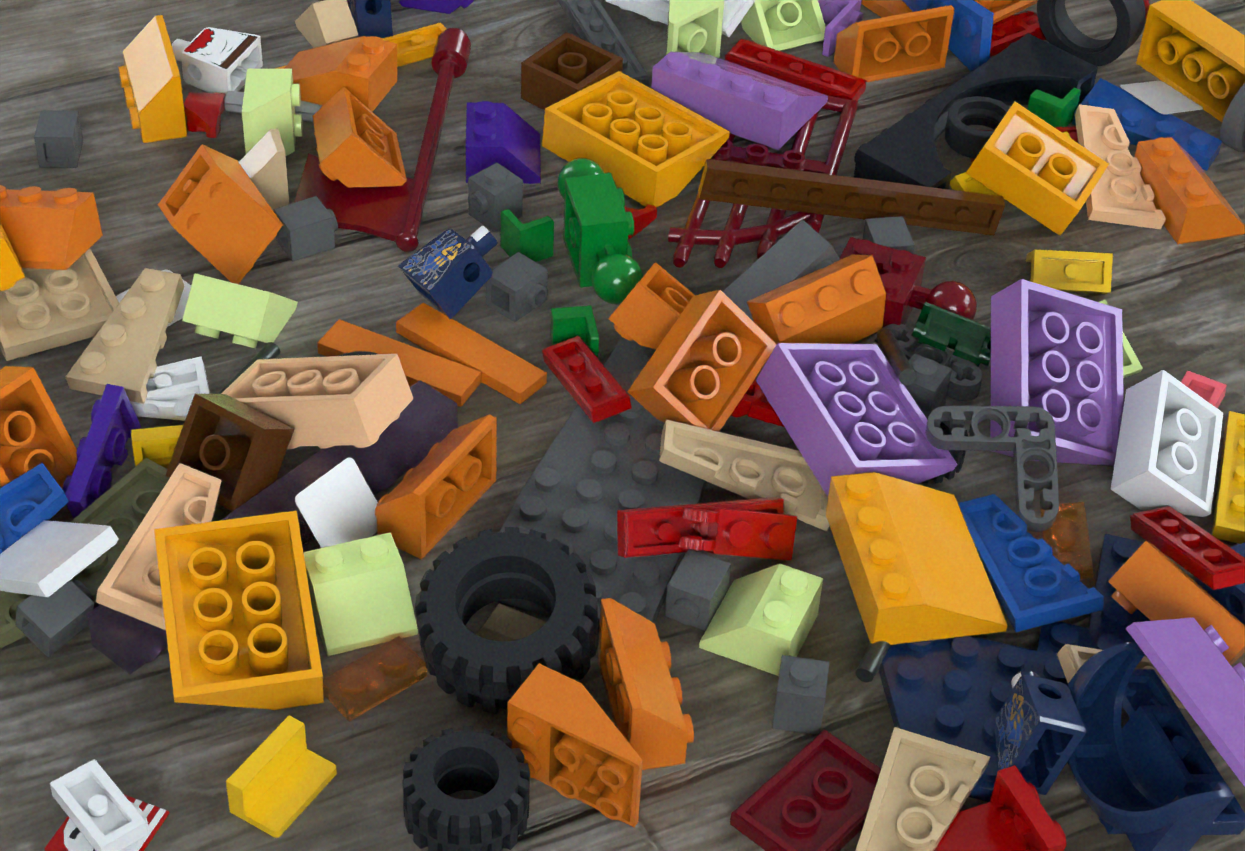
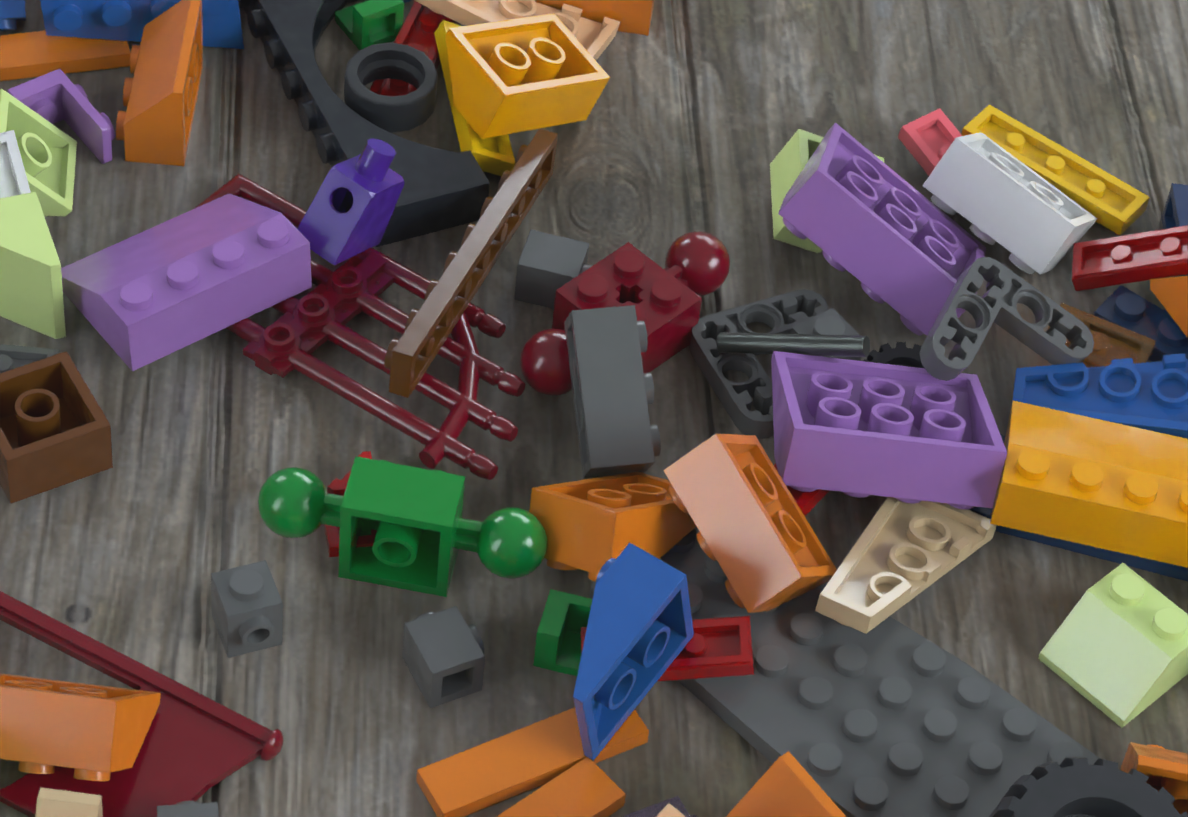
camera: 70 degrees left, 5 degrees up
dark blue torso [398,225,498,319] -> none
dark purple slope [466,101,541,184] -> none
green panel [500,209,554,262] -> none
light orange slope [542,71,730,208] -> none
red tile [617,497,784,558] -> none
dark grey brick [665,549,731,631] -> none
red hinge [679,507,798,560] -> none
red tile [725,39,867,101] -> none
orange slope [747,255,886,344] -> none
dark green hinge [911,302,991,367] -> none
yellow panel [1026,249,1113,294] -> none
none -> dark purple torso [297,138,405,265]
none -> blue slope [573,543,694,761]

